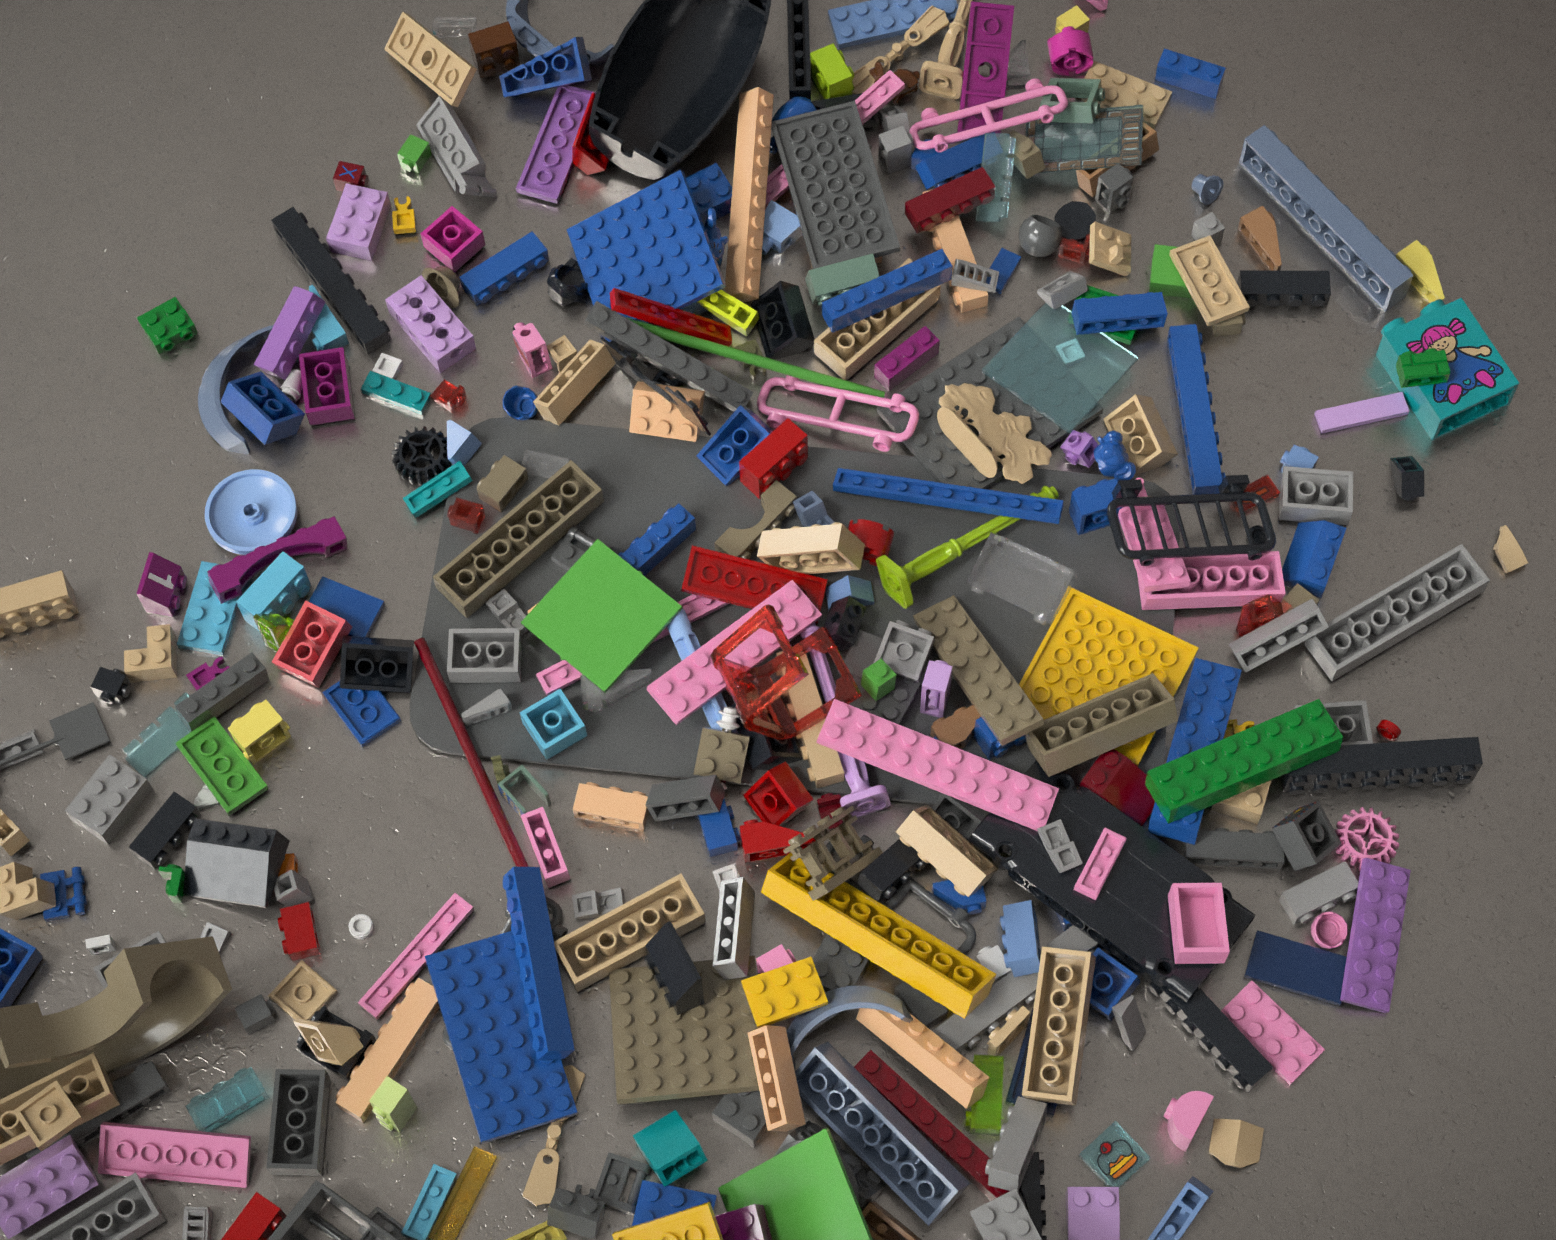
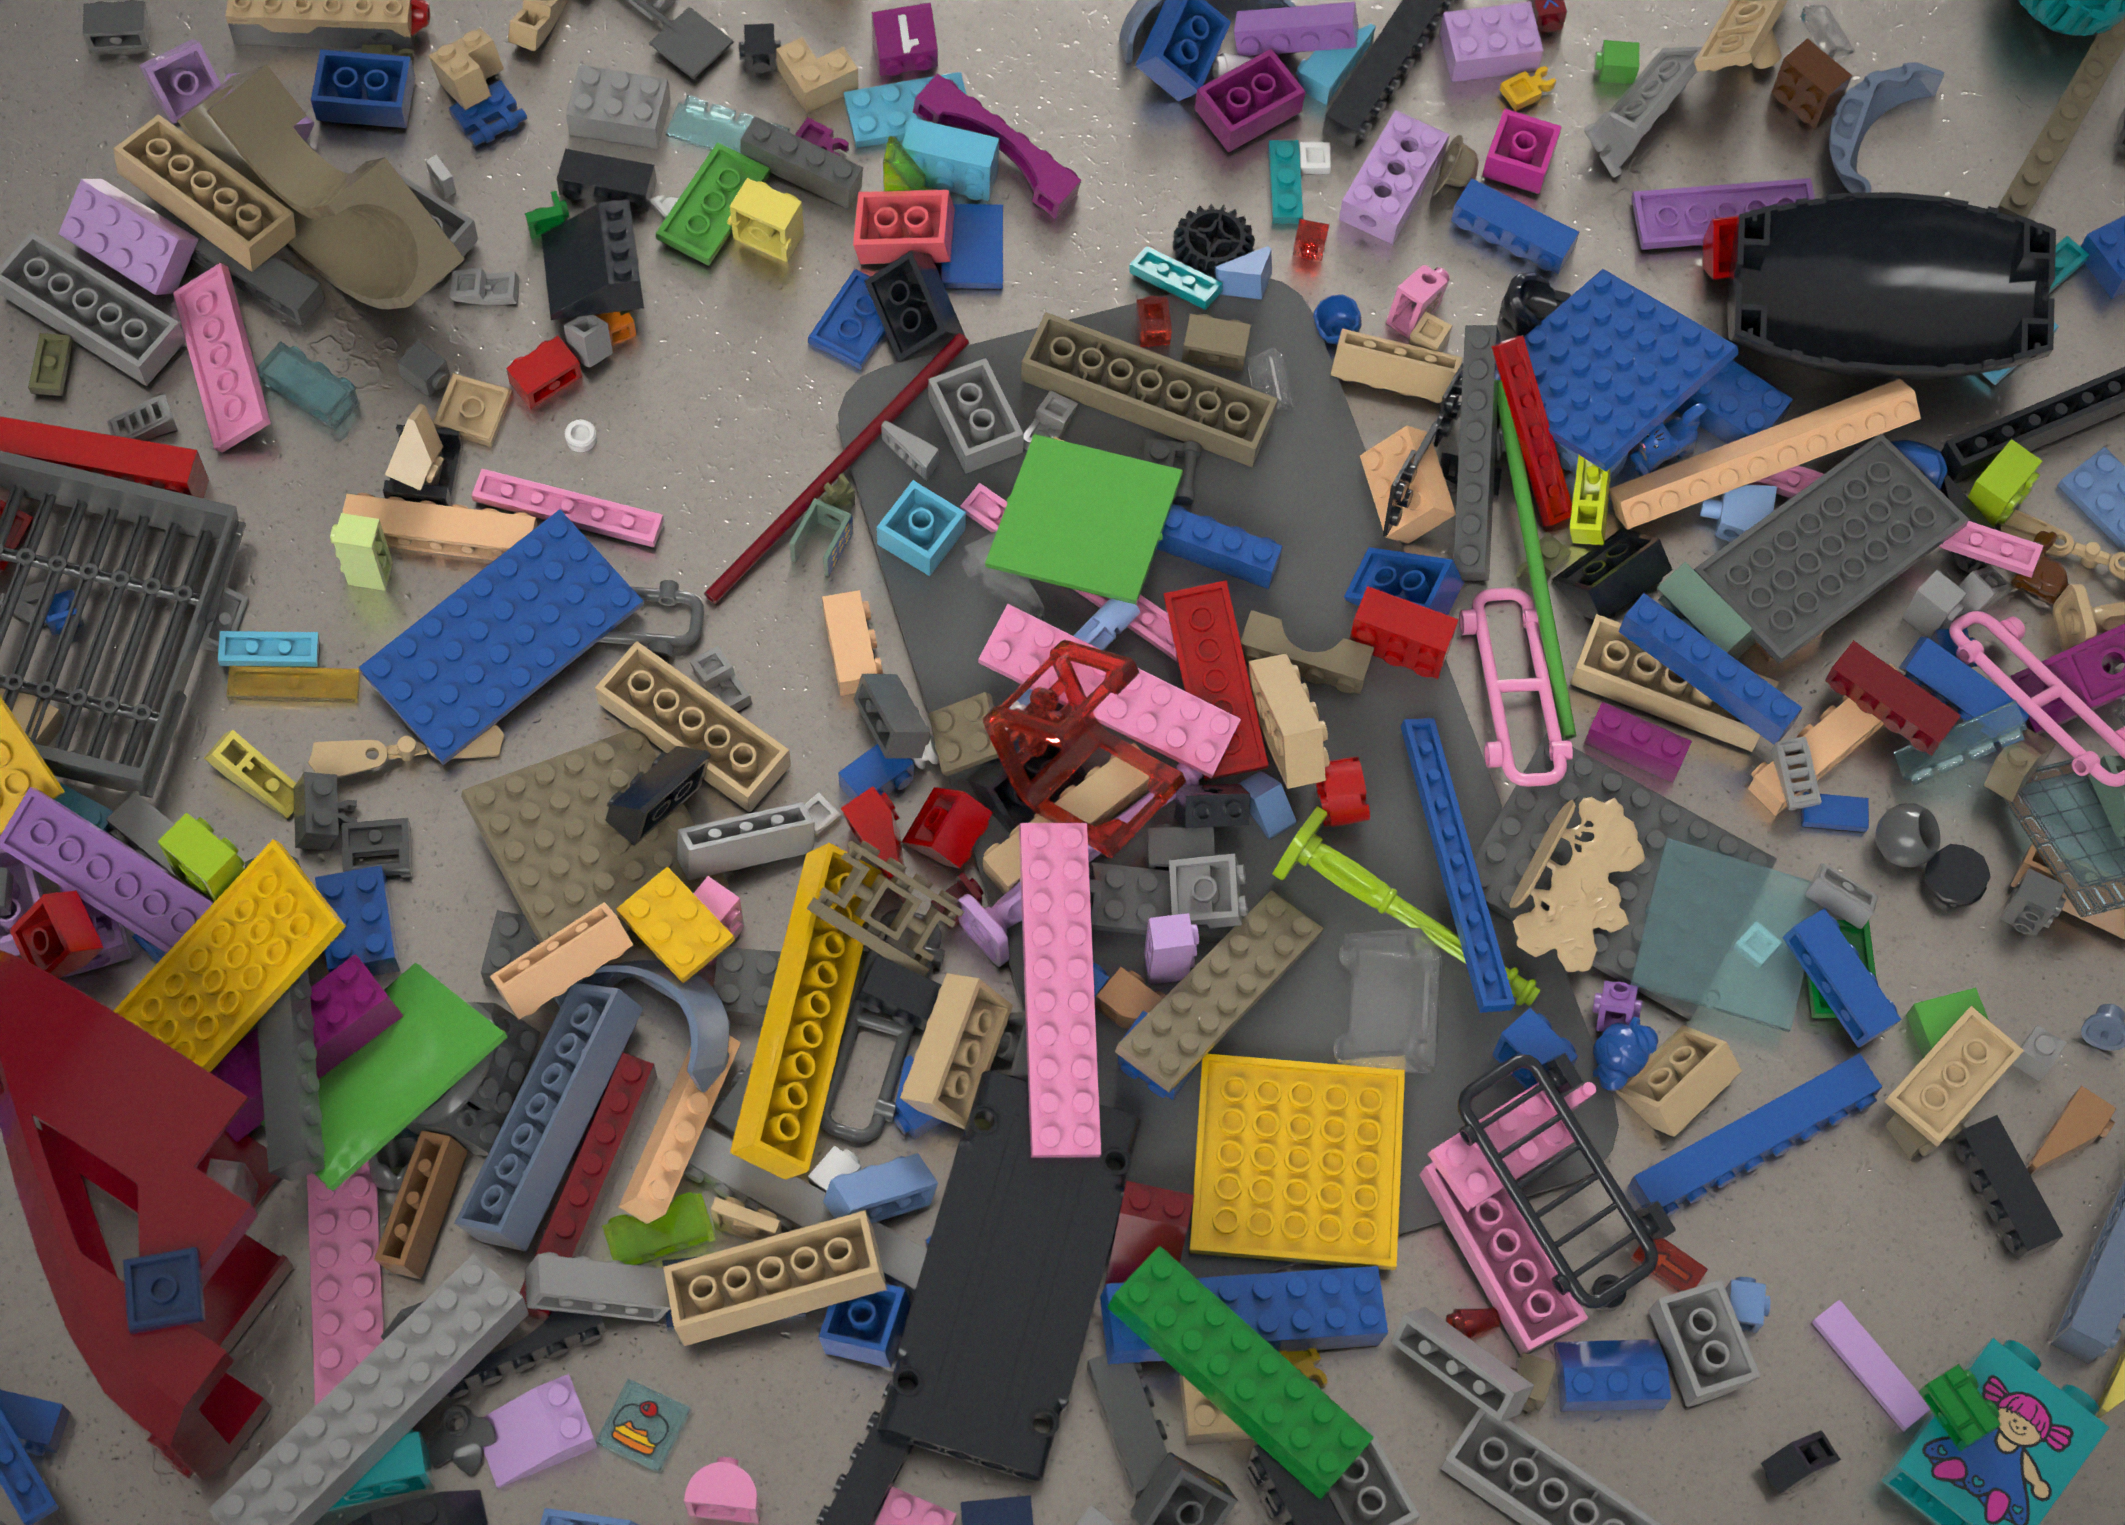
camera: 60 degrees right, 0 degrees up
tan plate [13,1080,84,1151] -> none
light blue dish [205,469,298,555] -> none
dark grey brick [266,1069,330,1176] -> none
blue wedge [499,37,592,97] -> none
blue brick [503,867,575,1060] -> none
bright pink brick [521,807,571,888] -> none
teal brick [633,1110,708,1187] -> none
sand blue brick [793,491,835,527] -> none
bright green brick [861,658,896,701] -> none
dark tan brick [1025,673,1178,777] -> none
light grey slope [1037,819,1083,873] -> none
clear red bracket [1058,234,1090,264] -> none
bright pink tile [1073,828,1127,900] -> none
tan hinge [1089,221,1131,276] -> none
light grey slope [1112,995,1146,1051] -> none
bright pink piece [1168,883,1230,964] -> none
clear red brick [1248,594,1284,626] -> none

